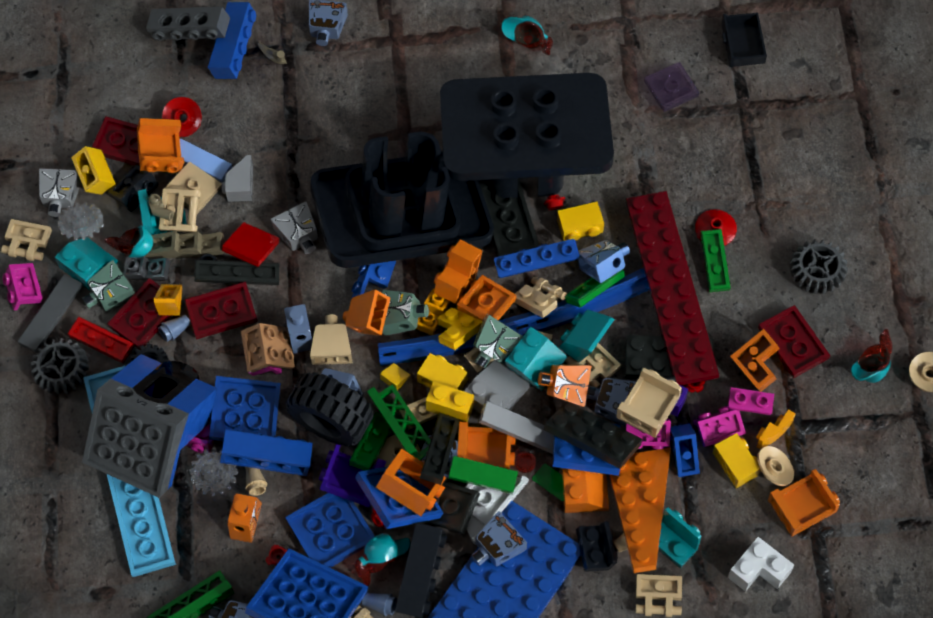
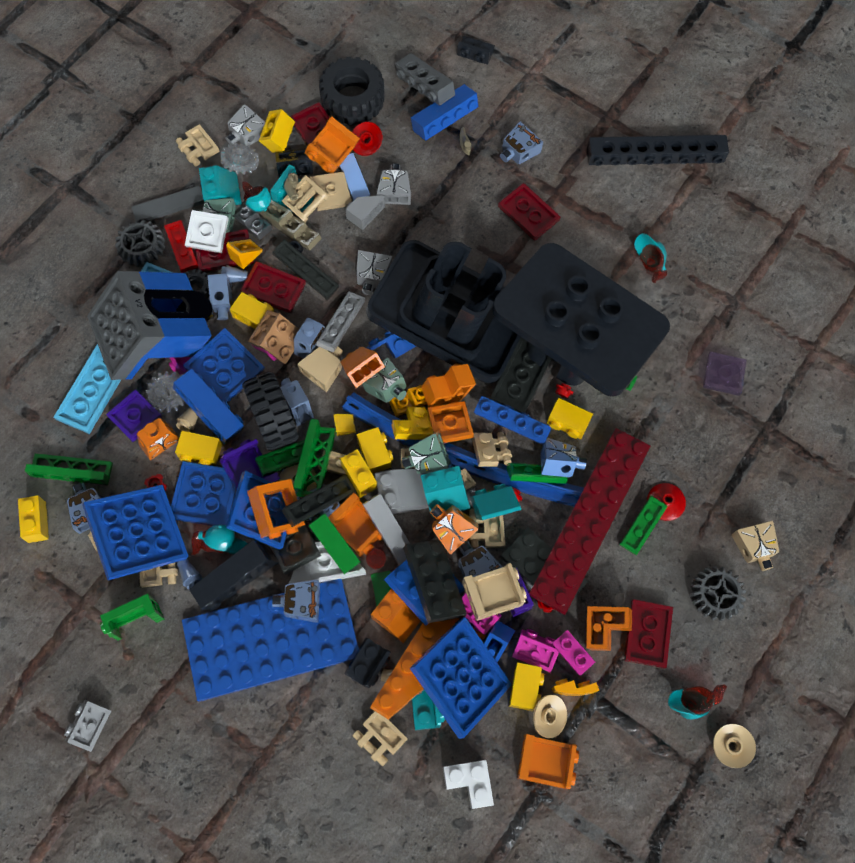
camera: 35 degrees right, 5 degrees up
dark pink bracket [3,263,43,310] -> none
red tile [222,222,280,267] -> none
black container [721,12,767,67] -> none
none -> dark purple plate [106,389,162,442]
none -> yellow brick [175,431,222,466]
none -> white plate [185,210,229,253]
none -> sand blue torso [208,273,233,320]
none -> yellow brick [230,292,274,329]
none -> light grey tile [317,291,365,353]
none -> black tyre [319,57,385,125]
none -> light grey torso [377,163,411,205]
none -> blue plate [410,617,512,739]
none -> dark red plate [498,183,561,241]
none -> tan torso [732,521,779,571]

